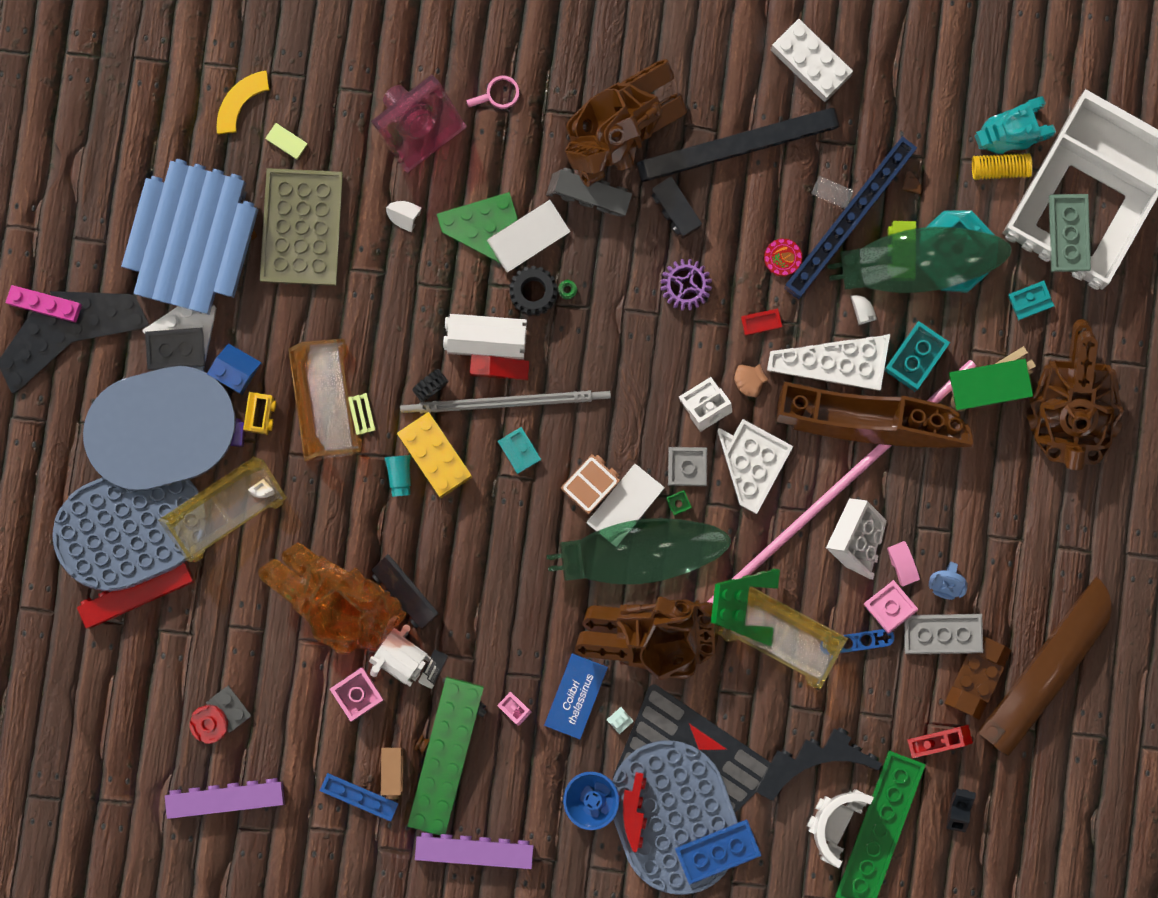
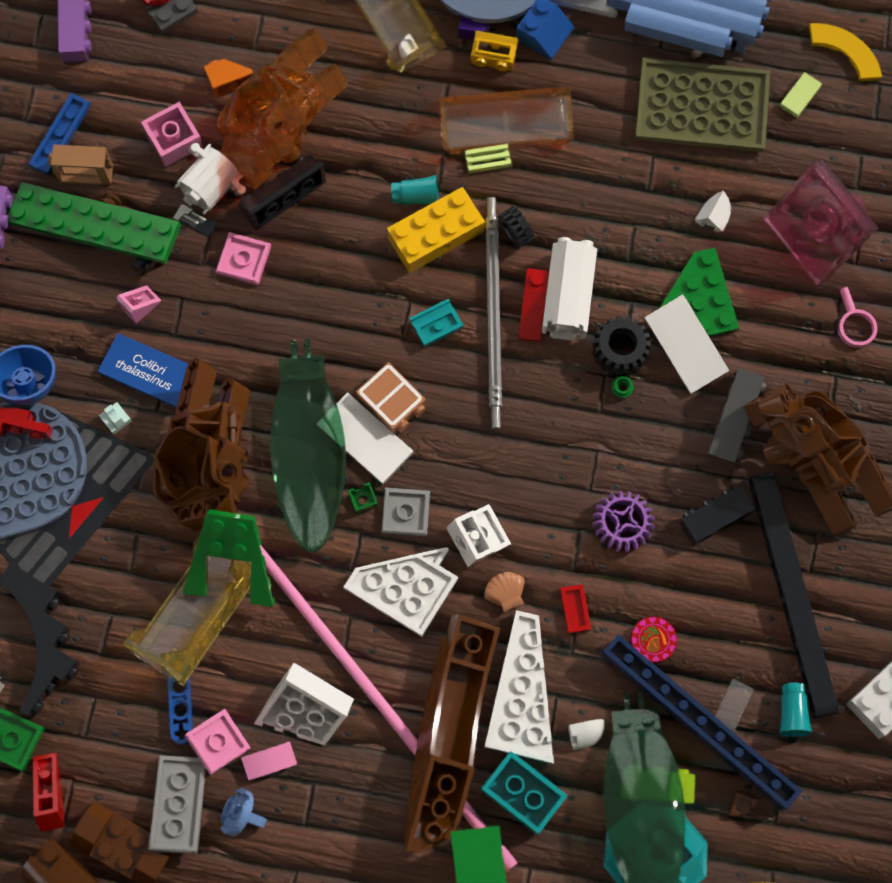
camera: 90 degrees right, 10 degrees down
none -> orange slope [204,59,255,98]
none -> bright pink tile [216,232,271,286]
none -> teal plant [779,683,812,737]

